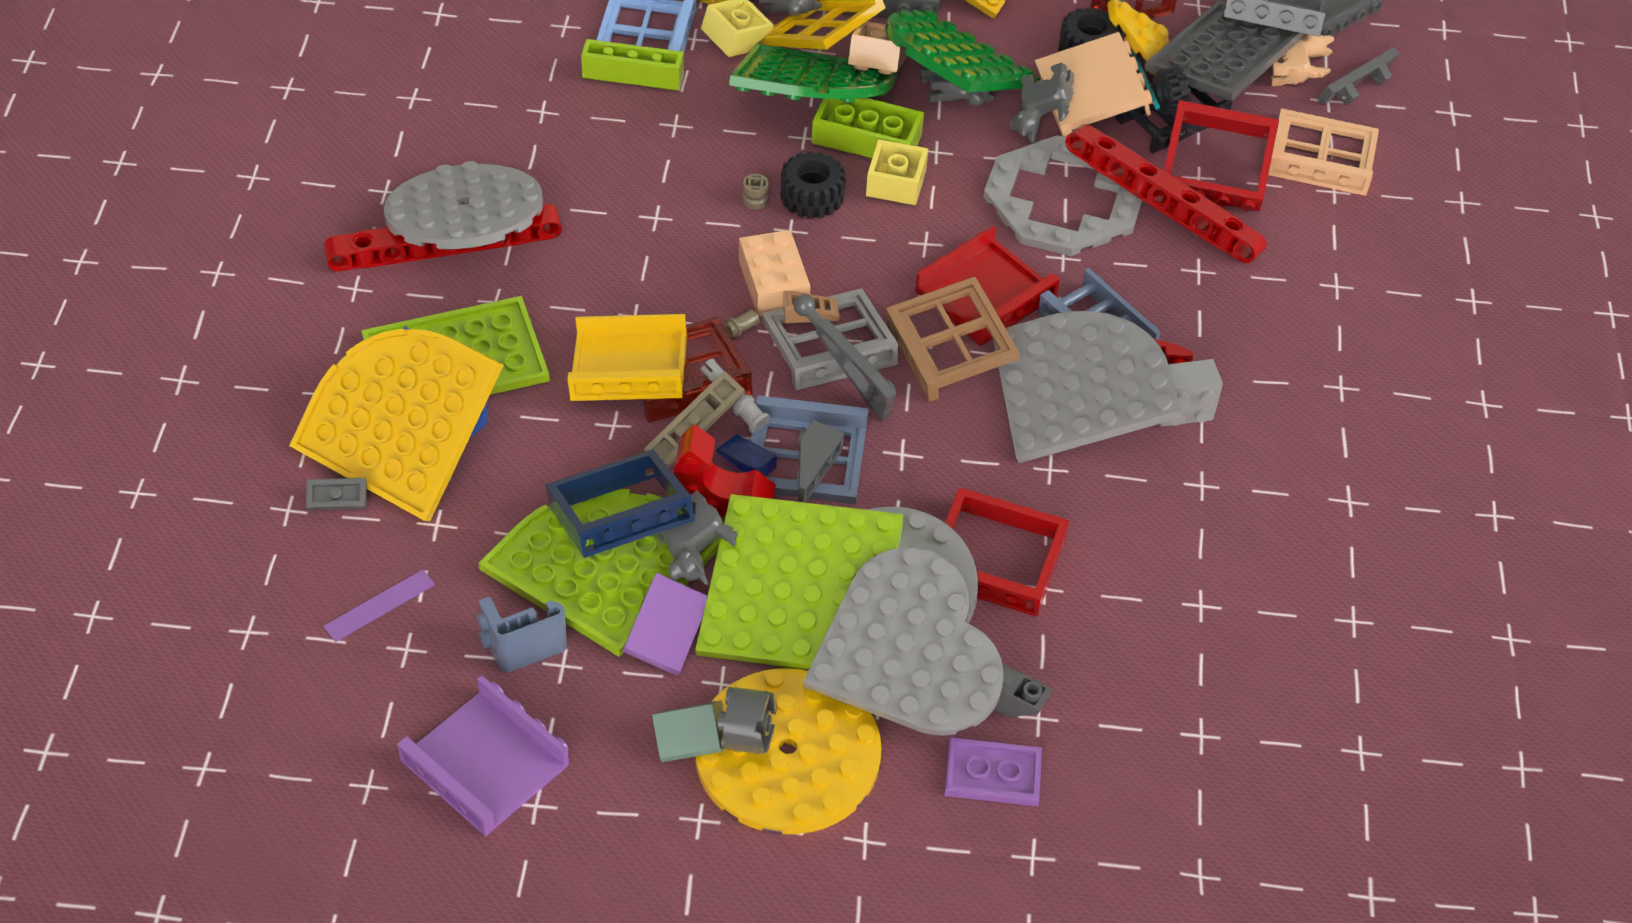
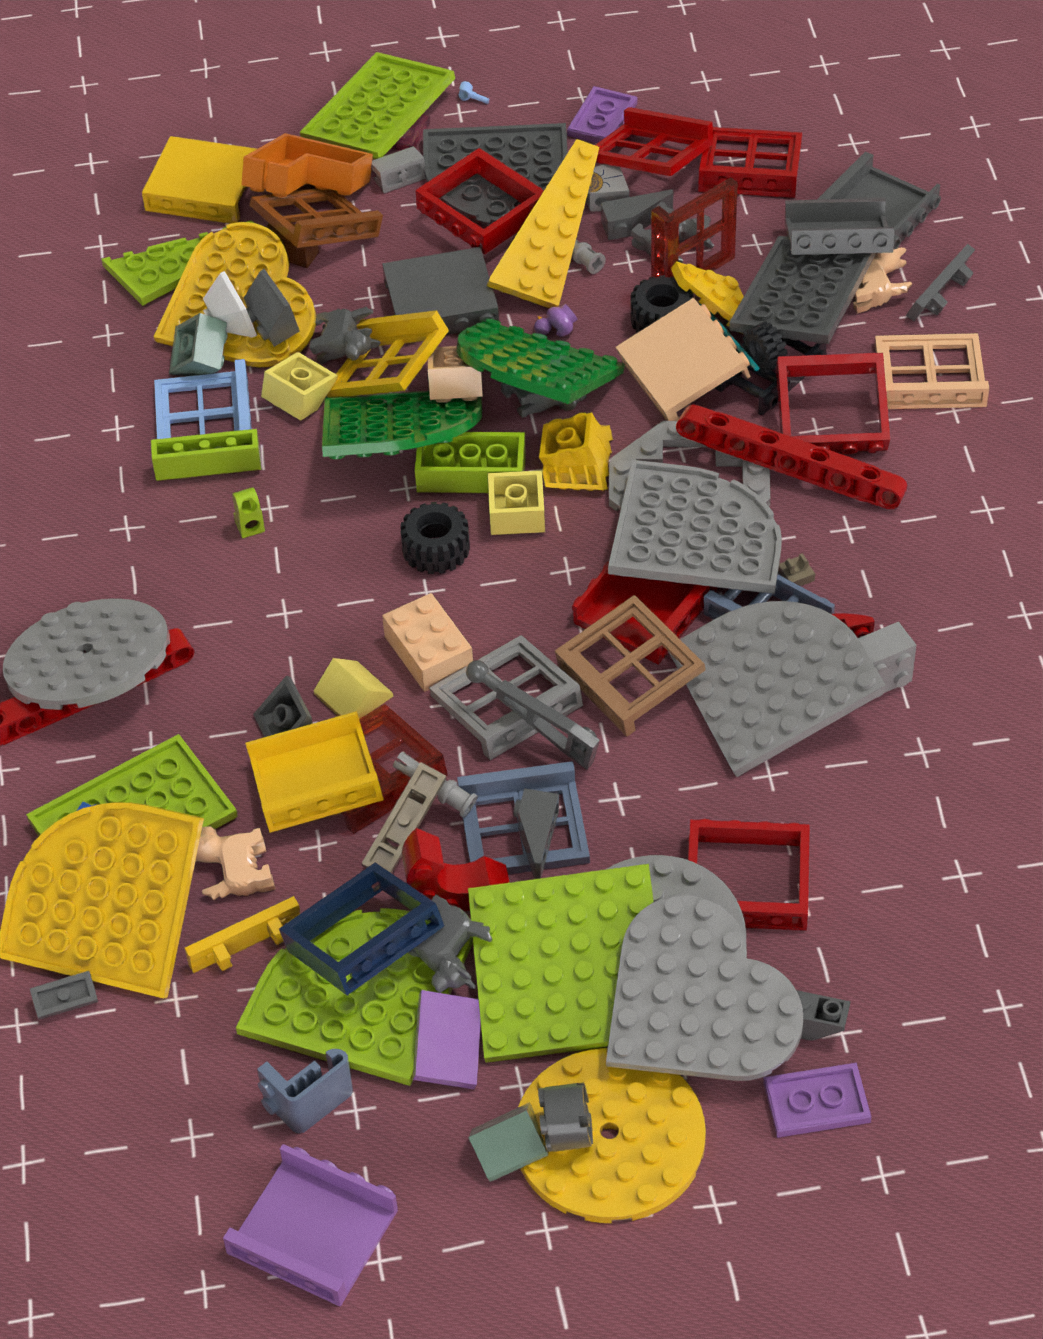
camera: 10 degrees left, 0 degrees up
medium lavender sticker [323,569,435,642] -> none
clear blue slope [716,434,777,477] -> none
dark tan pin [724,309,759,338] -> none
dark tan wheel [742,173,769,210] -> none
medium nougat slope [783,291,839,323] -> none
dark grey animal [1009,62,1074,144] -> none
none -> yellow hinge [185,896,300,973]
none -> light nougat animal [195,827,275,900]
none -> lime leg [232,487,265,538]
none -> dark grey slope [253,676,313,737]
none -> light yellow slope [314,658,393,720]
none -> medium lavender animal [534,304,578,337]
none -> yellow slope [539,413,613,491]
none -> light grey plate [608,460,782,594]
none -> dark tan tile [778,553,815,586]

